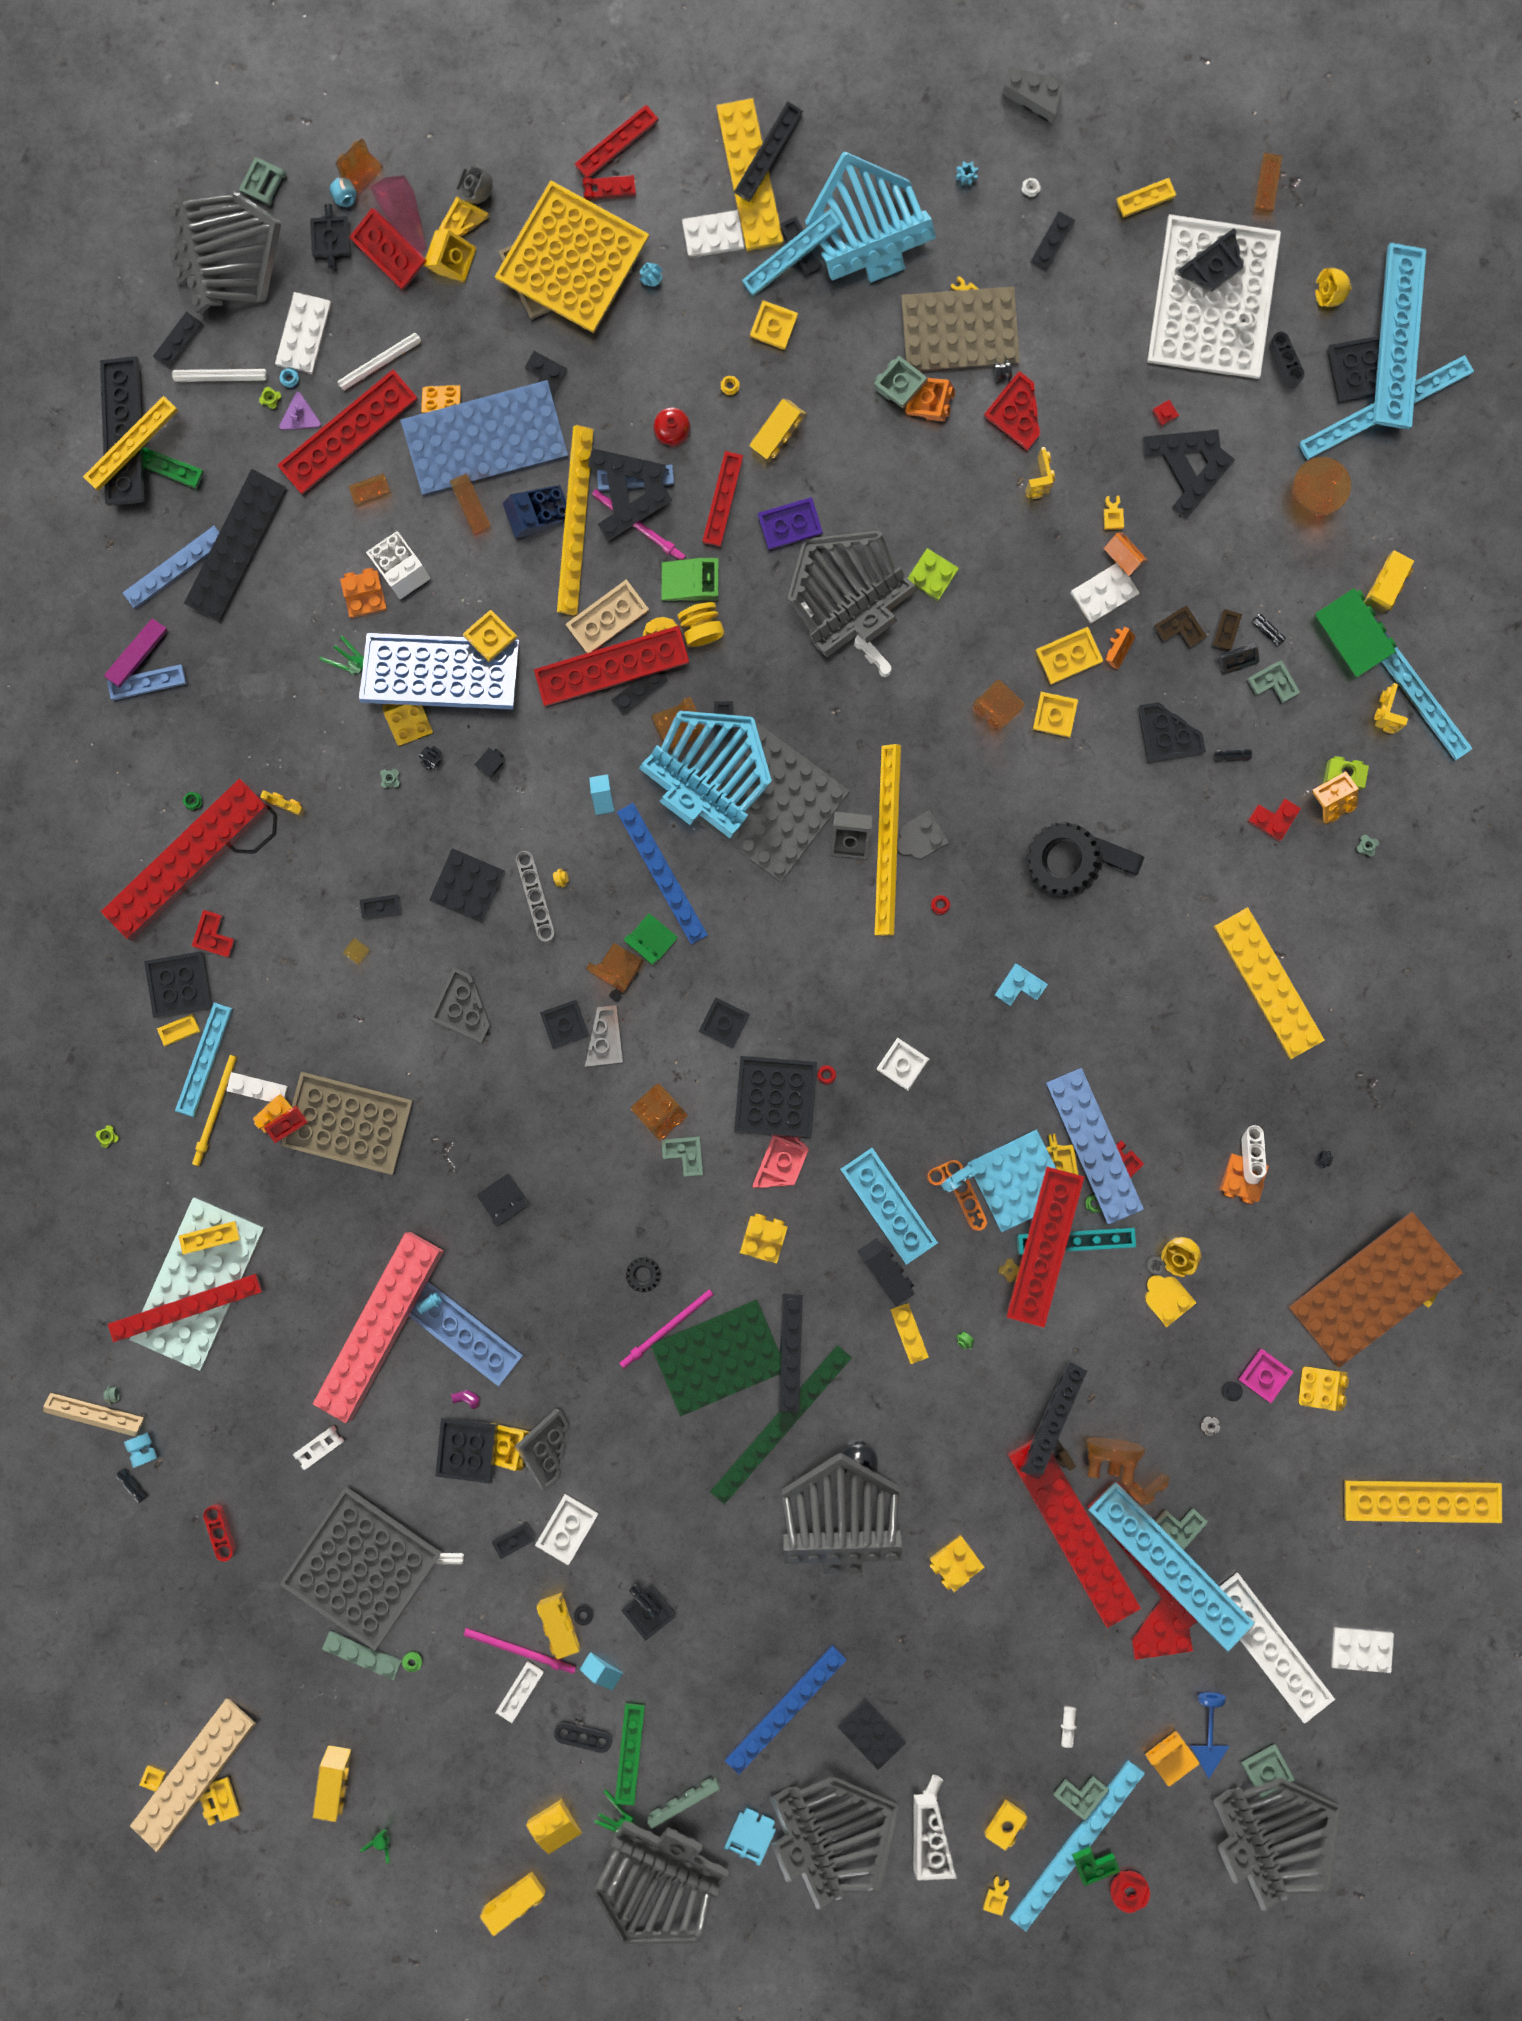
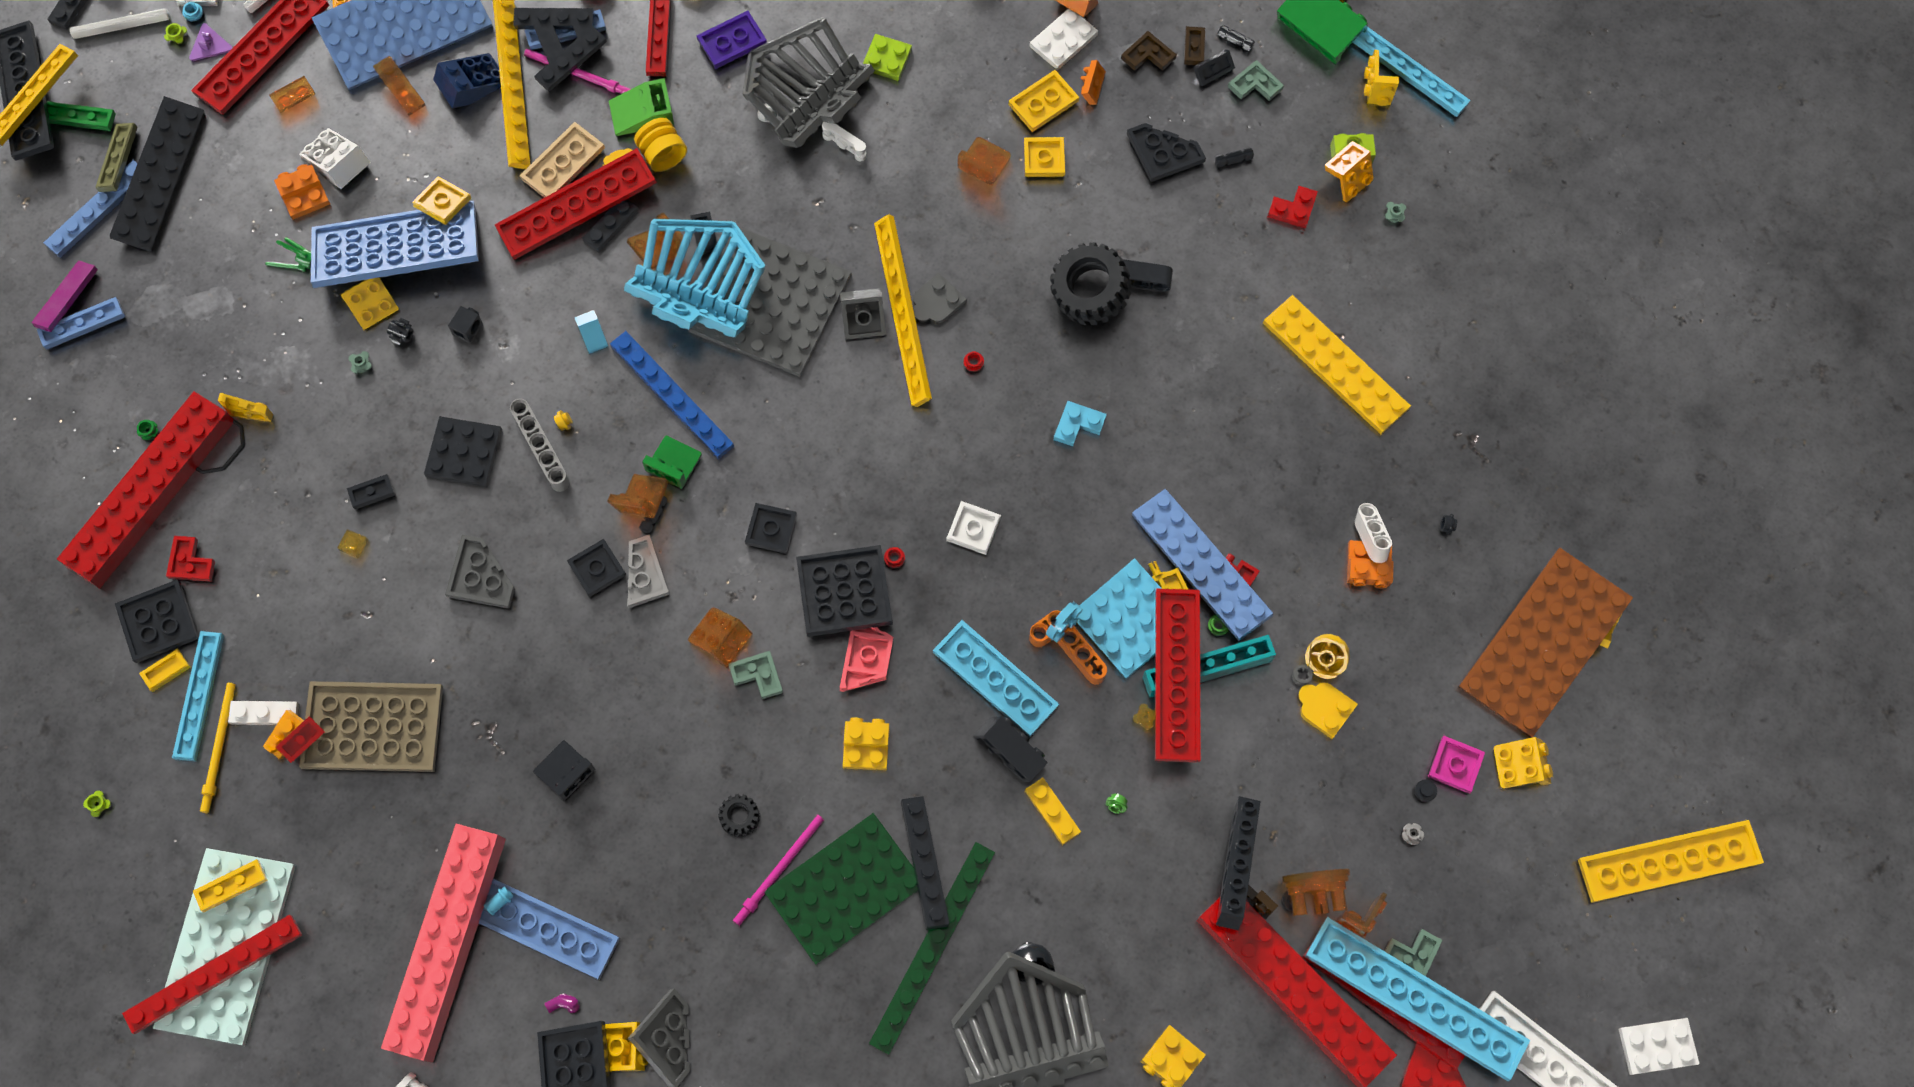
camera: 15 degrees left, 15 degrees down
none -> olive tile [95,123,138,192]

